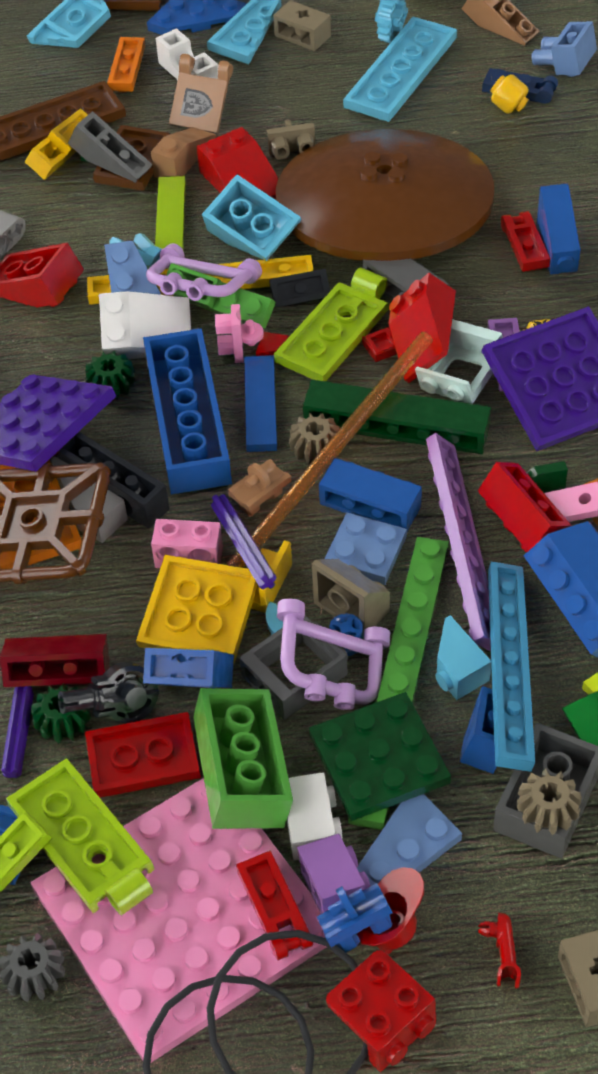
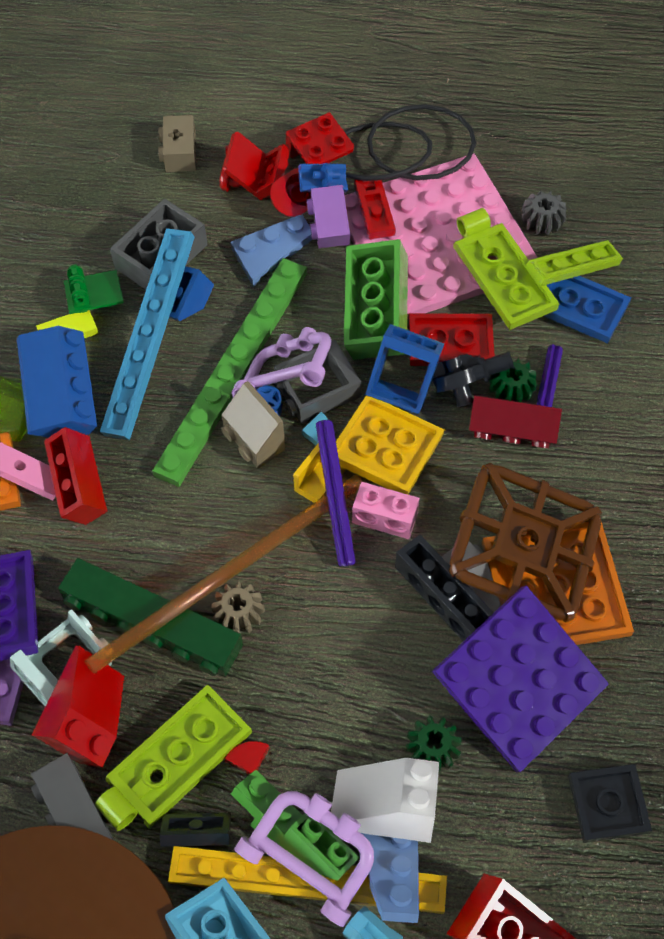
camera: 170 degrees left, 10 degrees up
blue brick [143,328,232,495] -> none
bright pink hips [215,304,264,363] -> none
medium nougat hips [228,459,291,516] -> none
blue tile [244,355,277,452] -> none
white brick [287,772,342,861] -> none
dark green plate [309,692,451,821] -> none
blue brick [319,458,422,532] -> none
medium blue plate [325,512,407,585] -> none
red tile [362,327,397,362] -> none
medium lavender plate [426,433,491,652] -> none
medium azure slope [435,615,491,700] -> none
dark tan gear [517,768,582,836] -> none
dark green tile [526,461,568,493] -> none
none -> red bracket [223,132,290,200]

